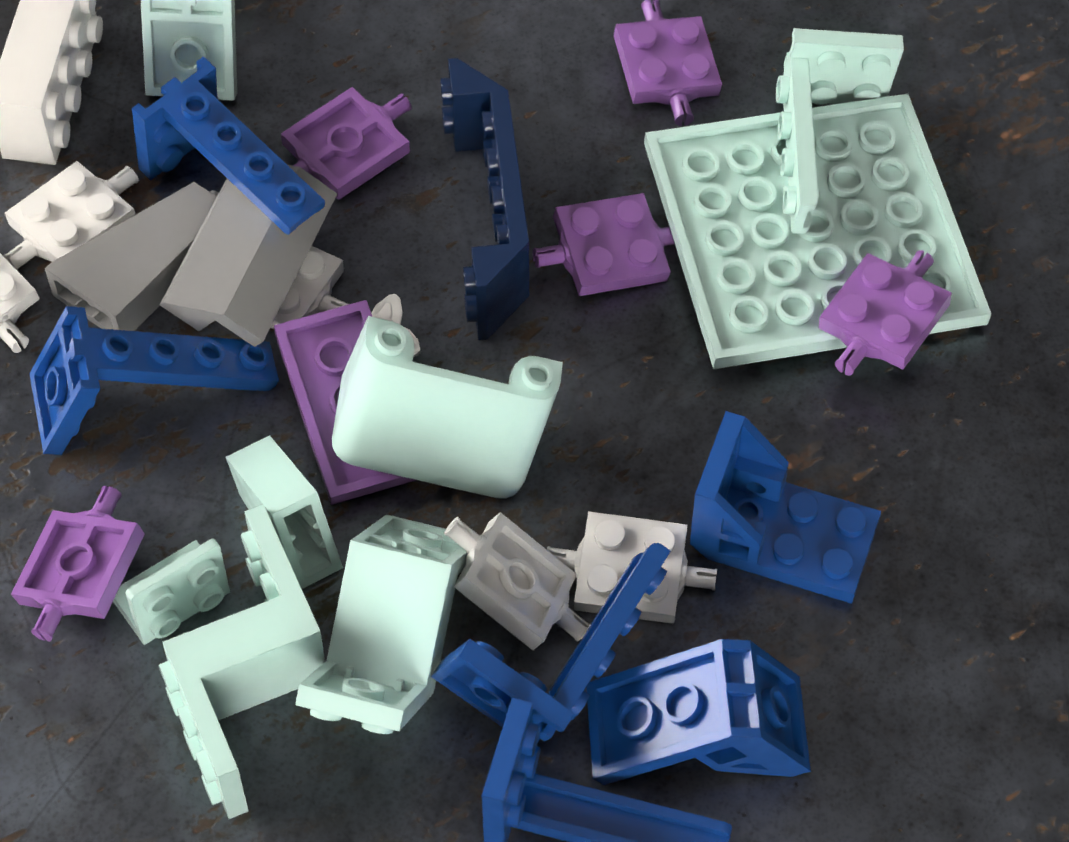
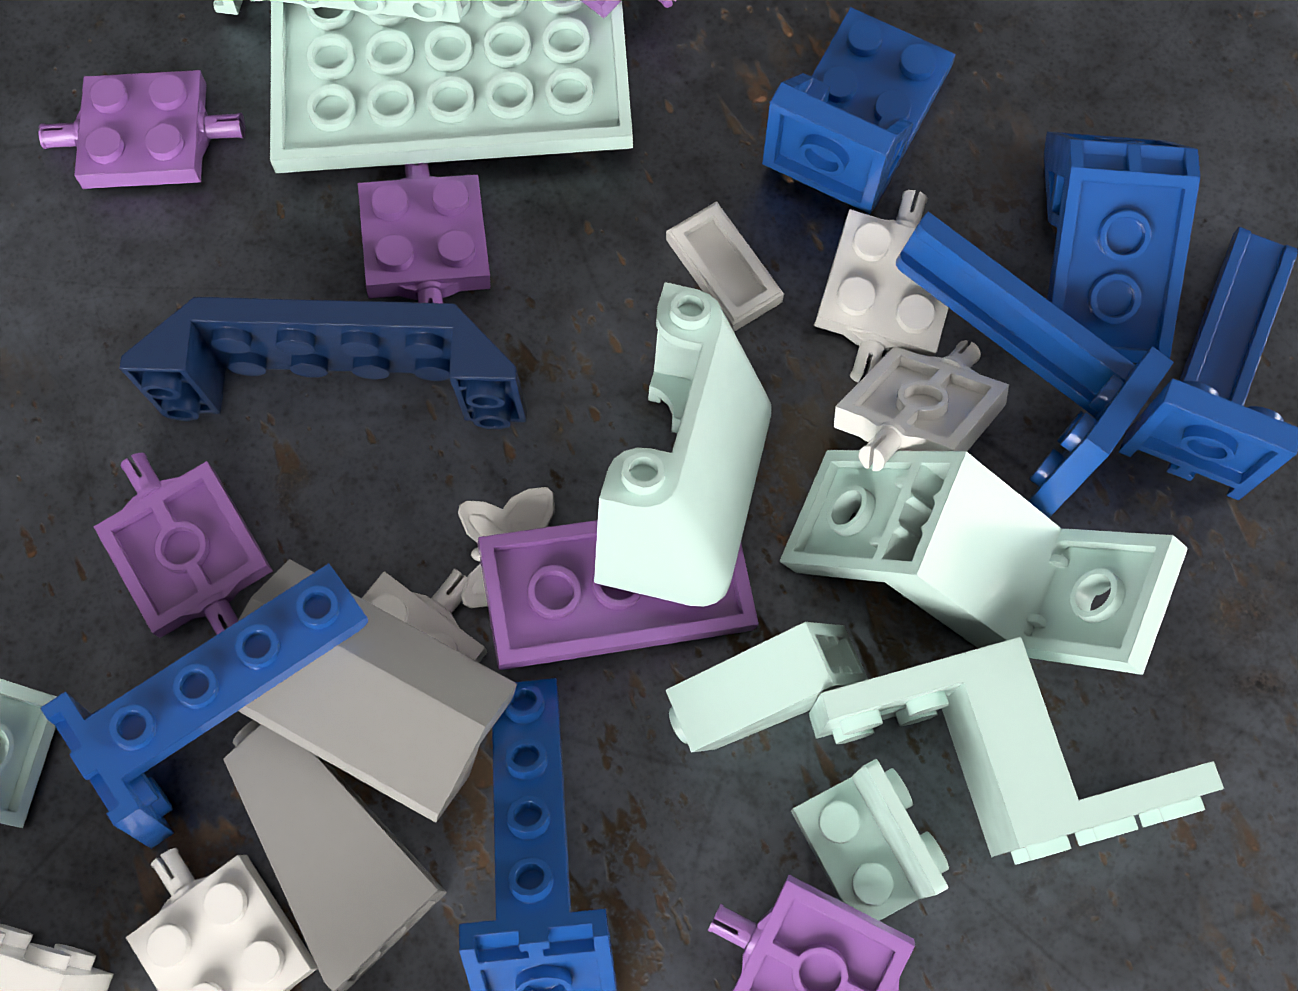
camera: 80 degrees left, 15 degrees up
none -> white tile [666,201,784,332]

